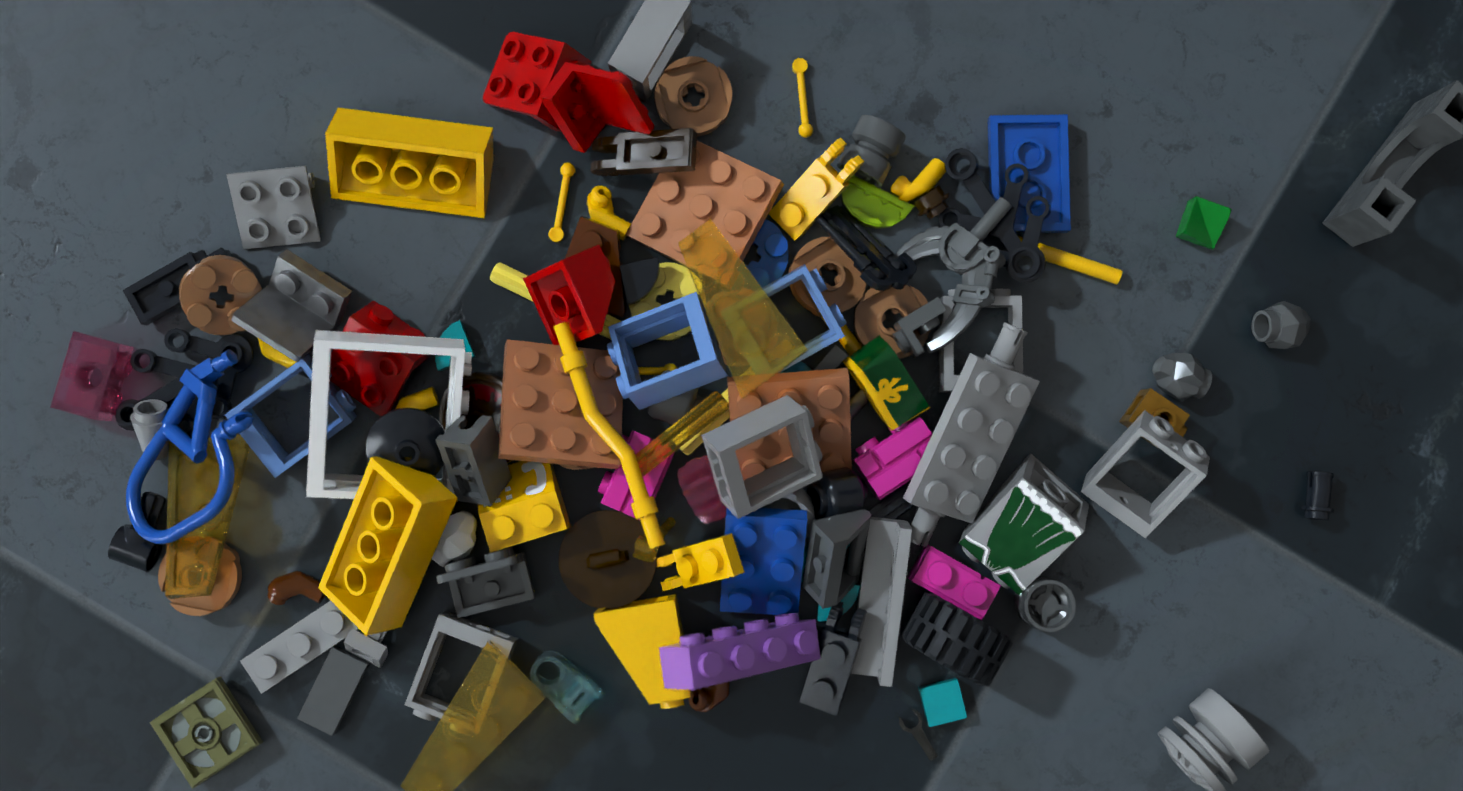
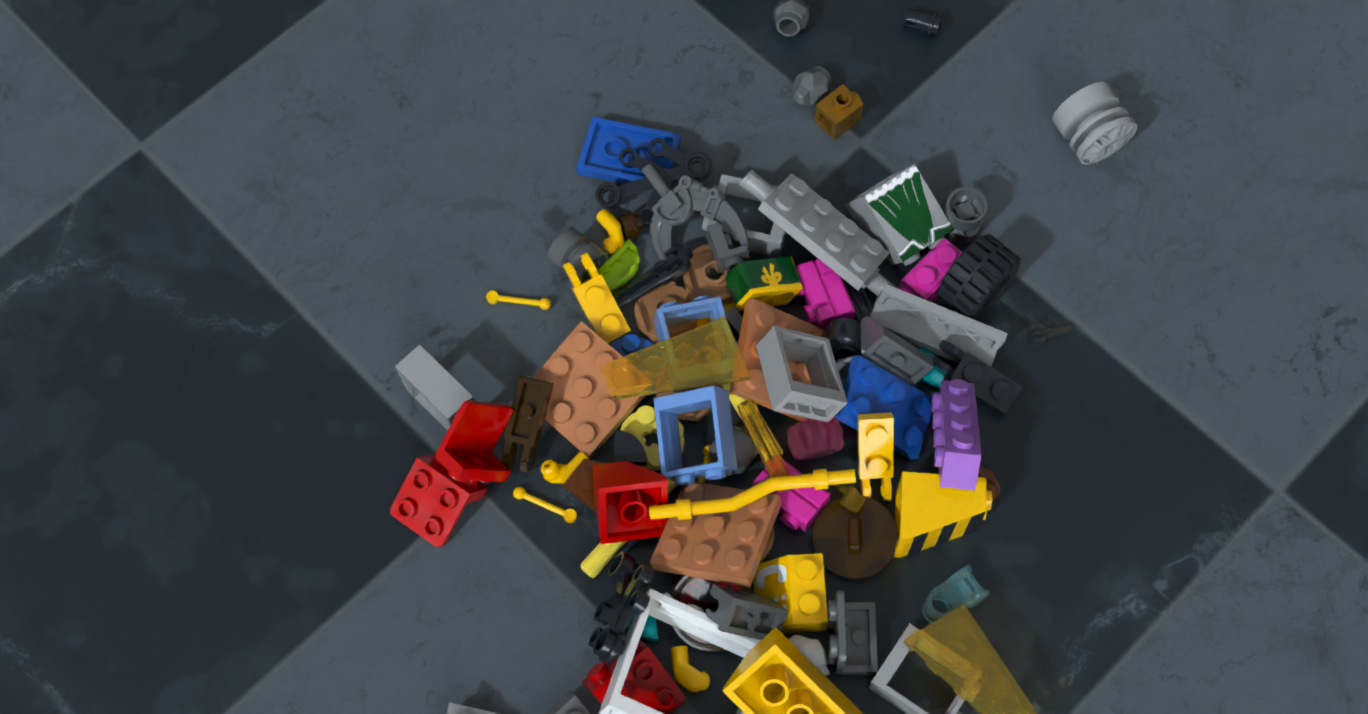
camera: 65 degrees left, 20 degrees down
yellow slope [325,107,493,218] -> none
black dish [366,408,445,476] -> none
medium nougat plate [655,56,732,136] -> none
teal tile [918,678,967,727] -> none
yellow bar [1018,236,1123,285] -> none
light grey window [1081,410,1210,538] -> none
green slope [1176,196,1232,250] -> none
none -> black plant [588,551,654,664]

